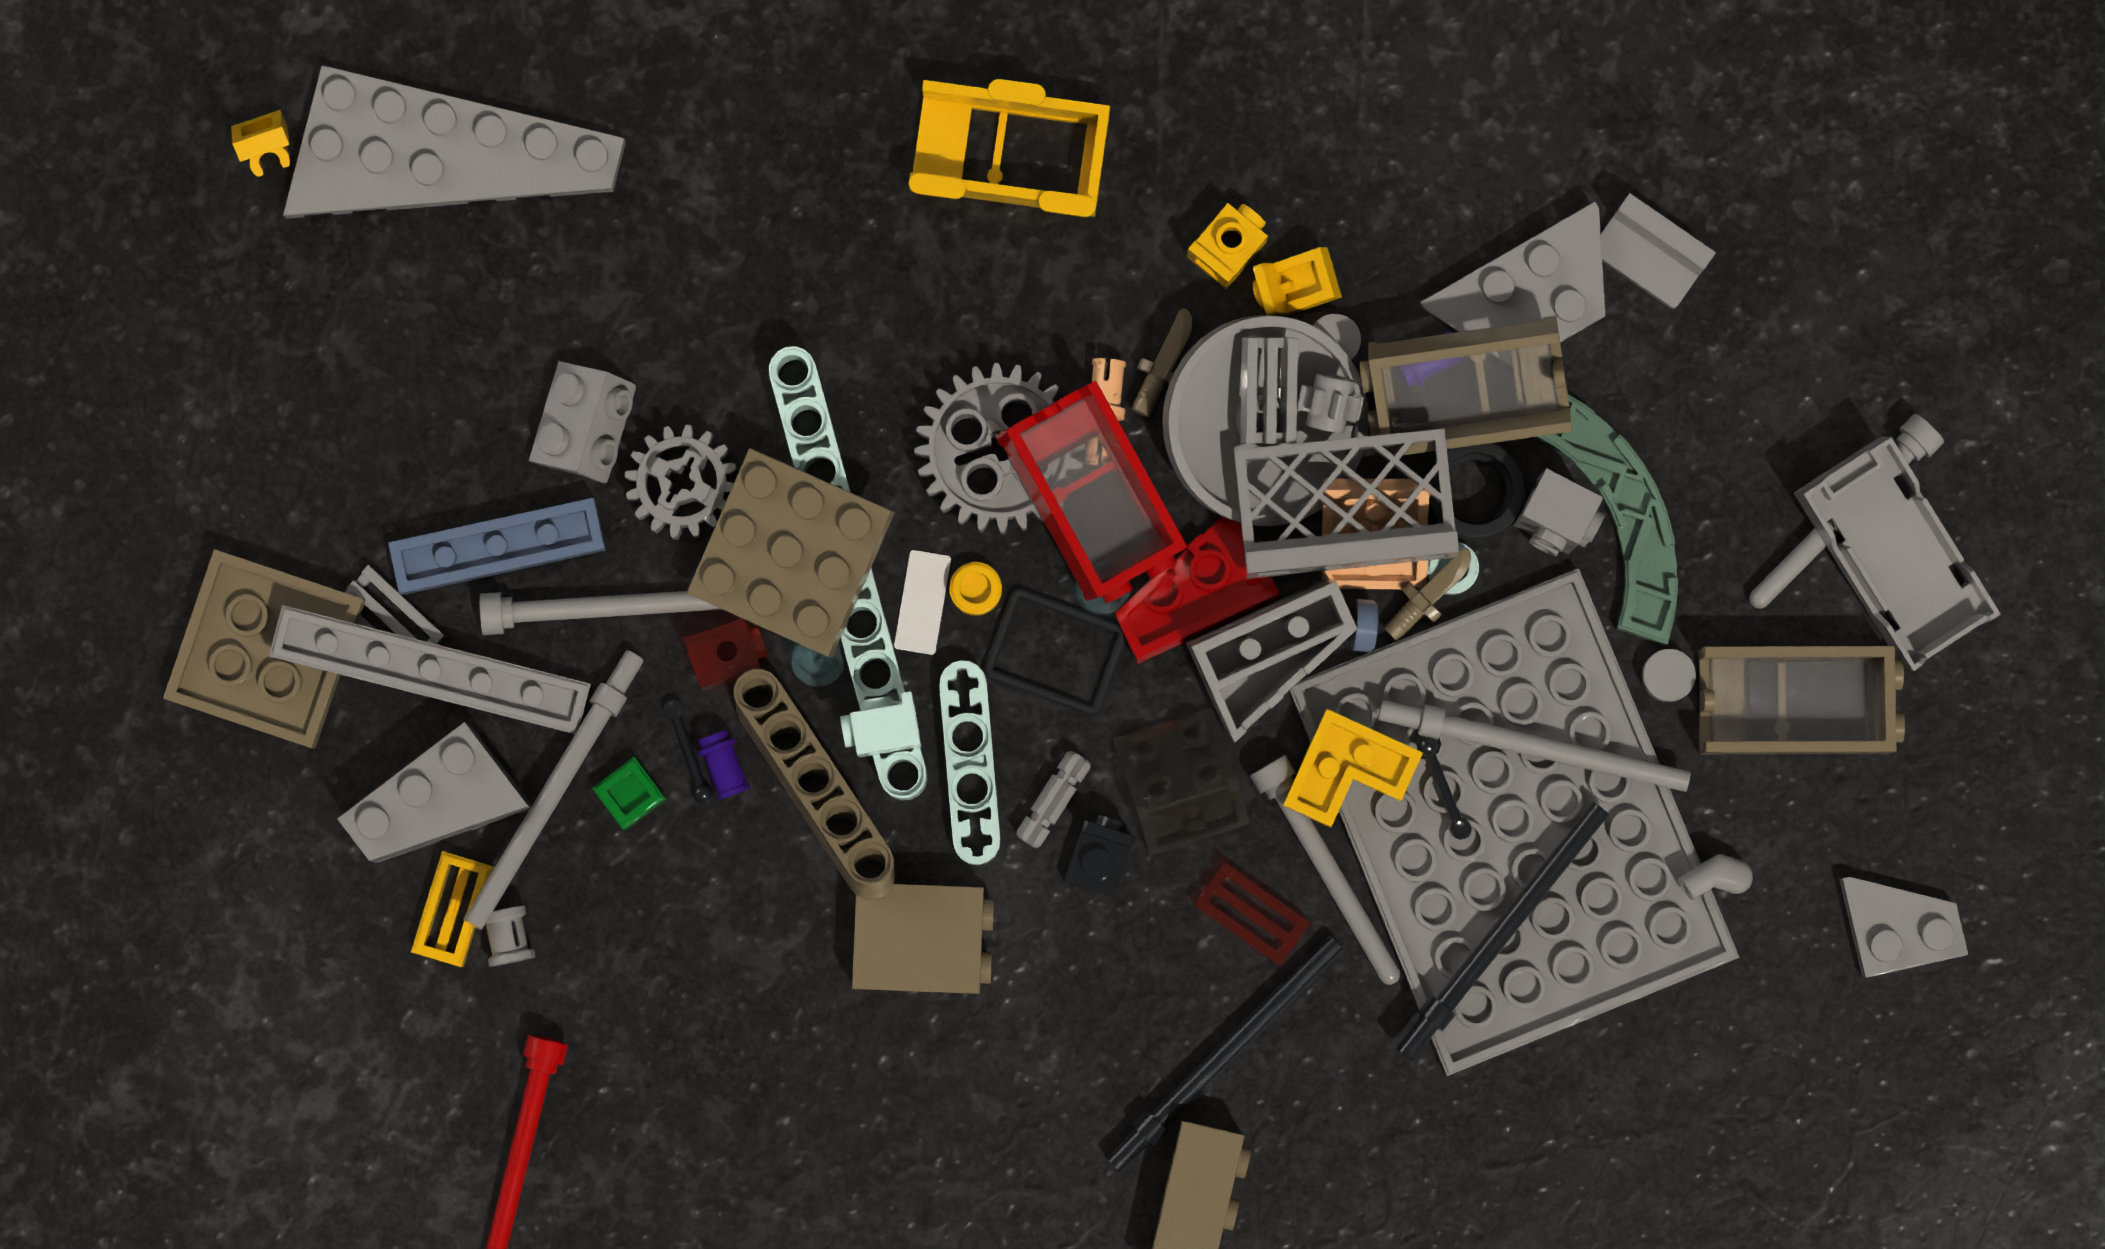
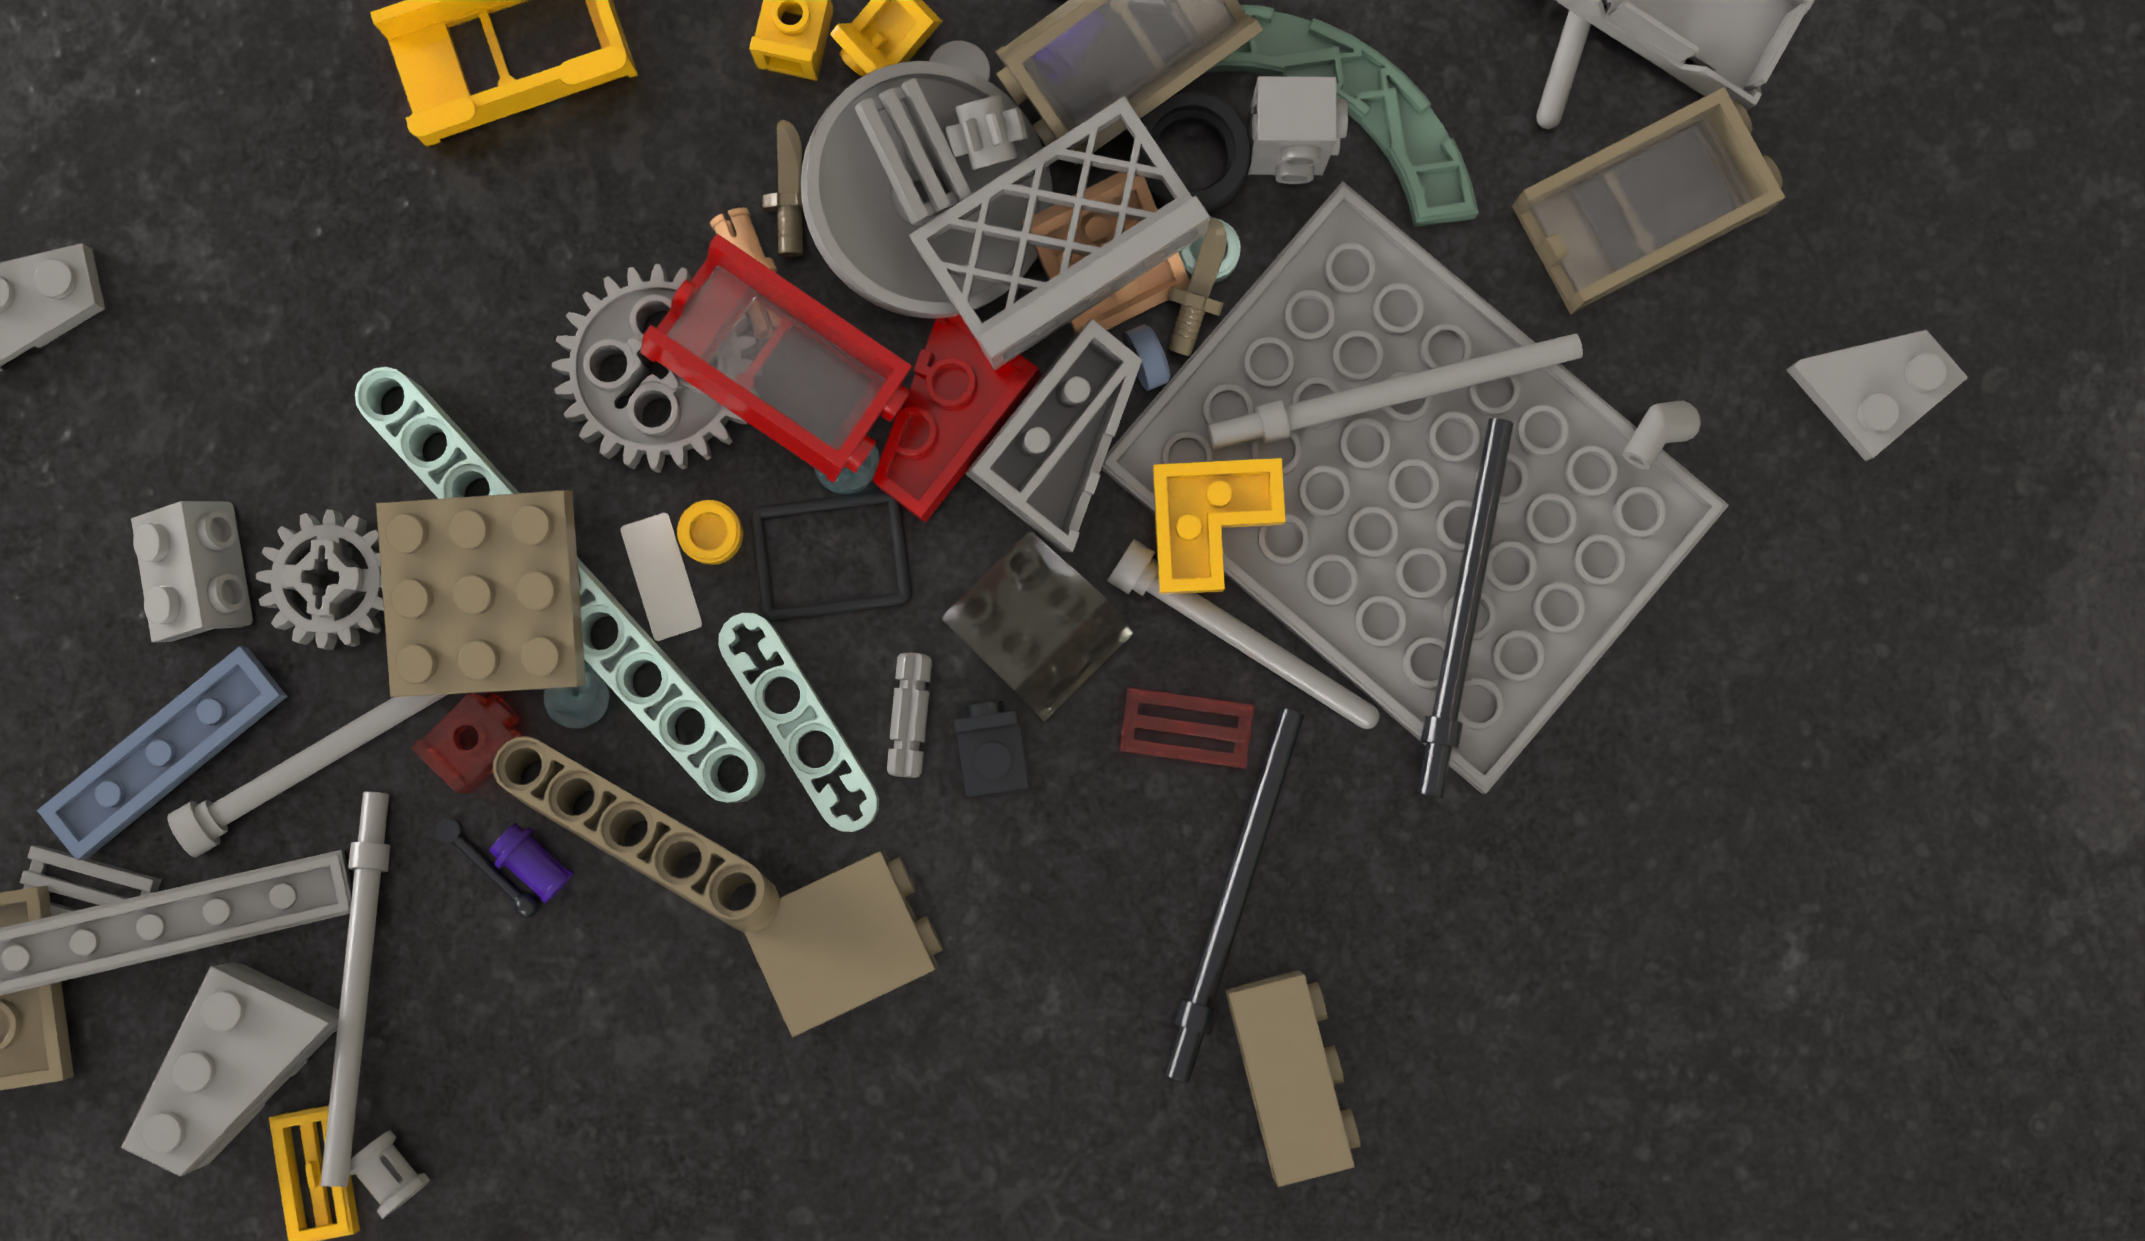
camera: 30 degrees left, 0 degrees up
green tile [592,757,667,831] -> none
light aqua brick [840,691,922,758] -> none
black hinge [1417,736,1472,840] -> none
light grey tile [1641,649,1696,702] -> none

